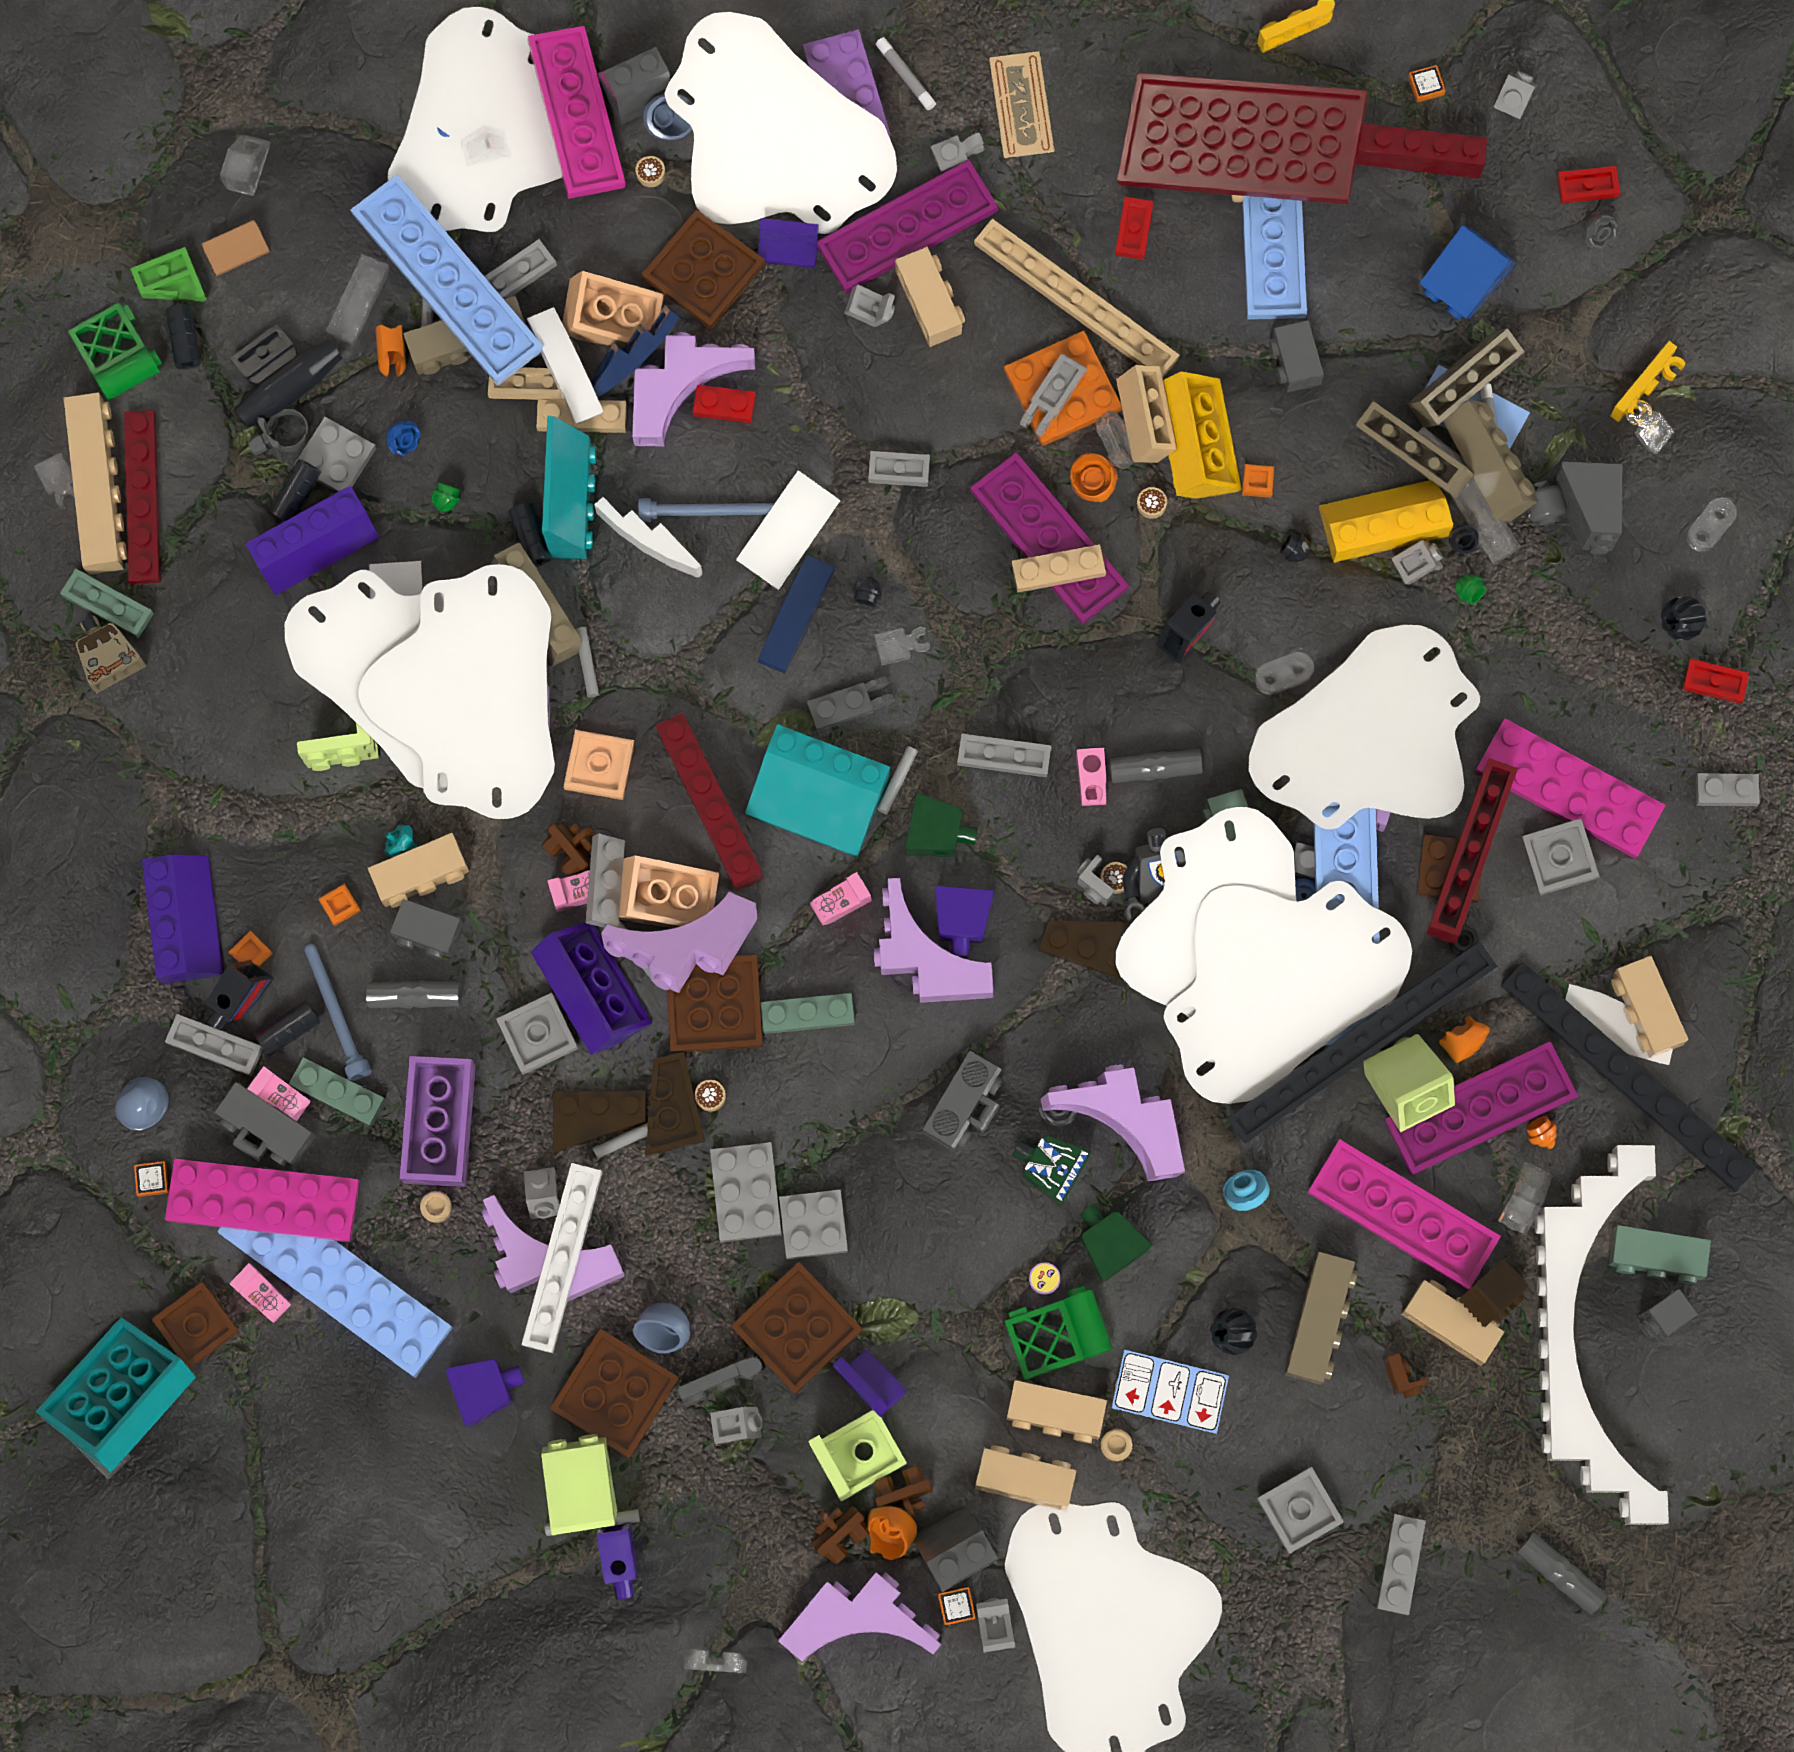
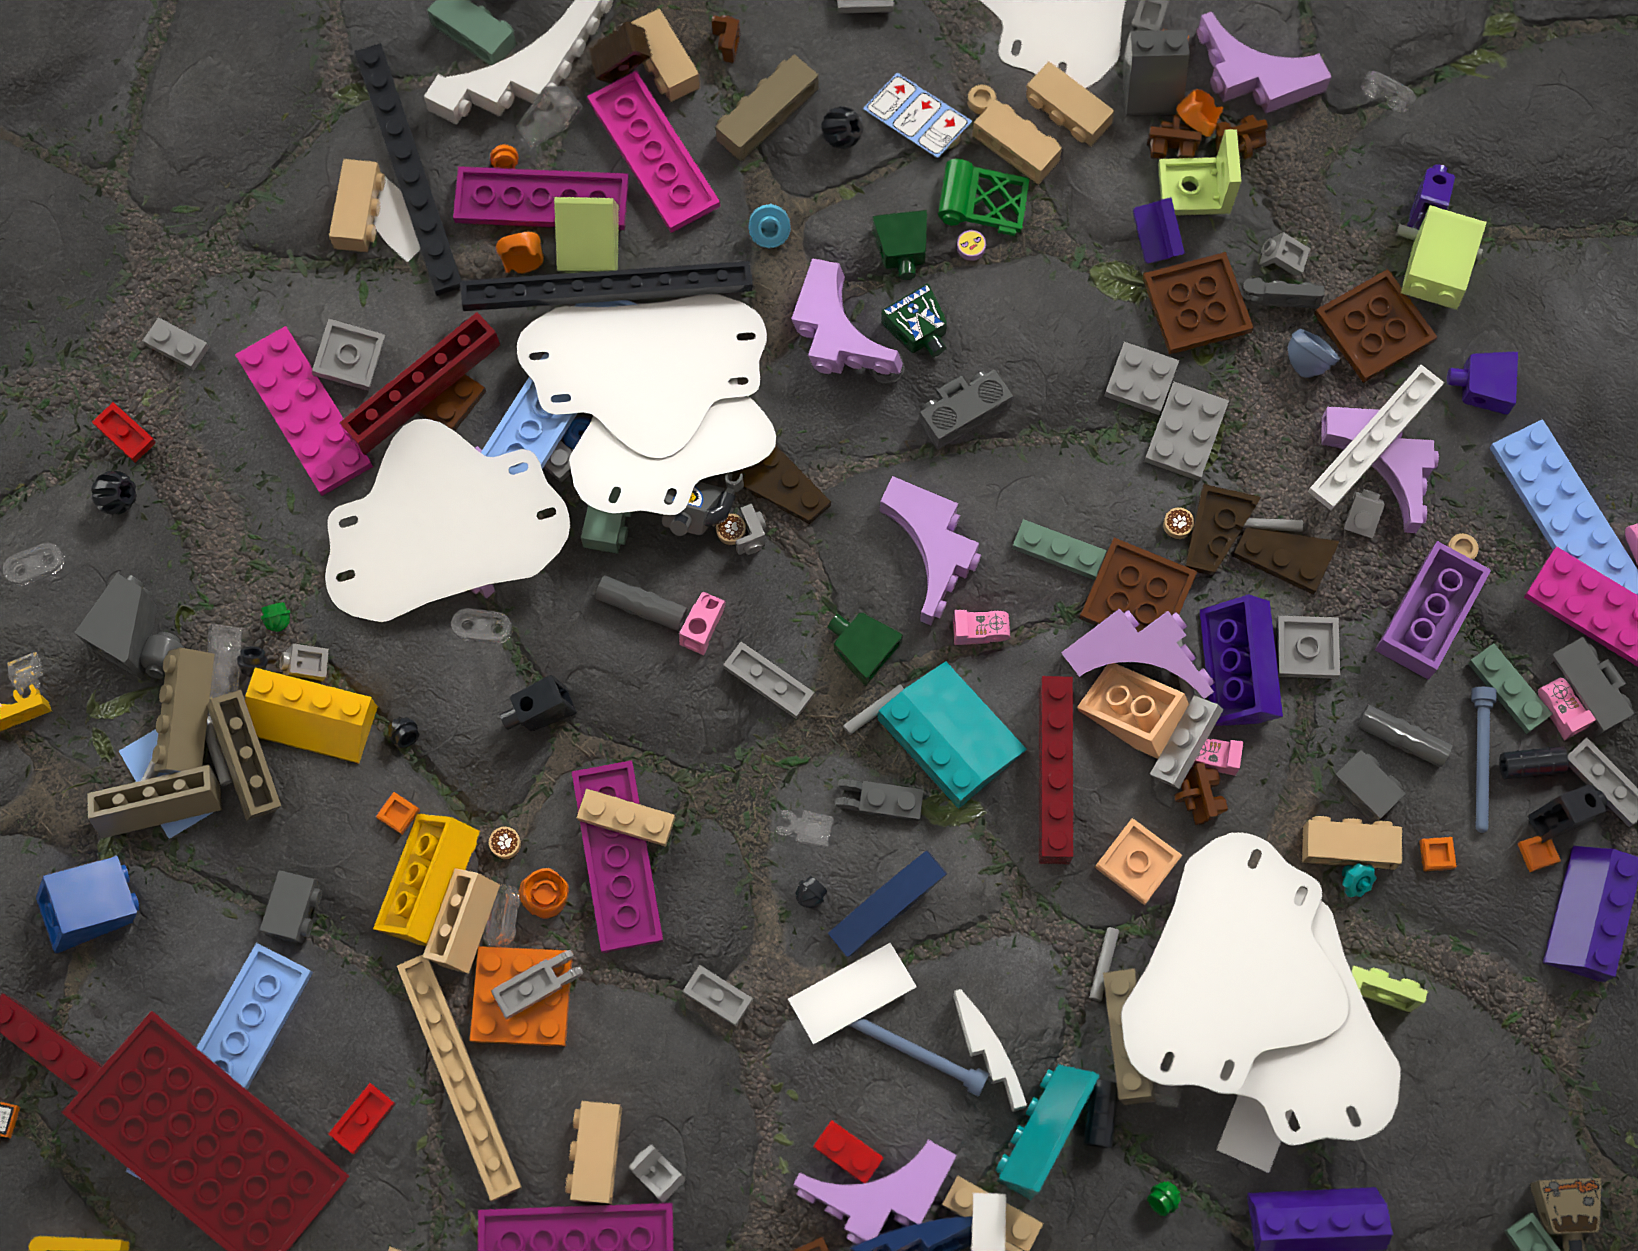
camera: 155 degrees left, 5 degrees down
dark purple torso [935,886,994,959] -> none

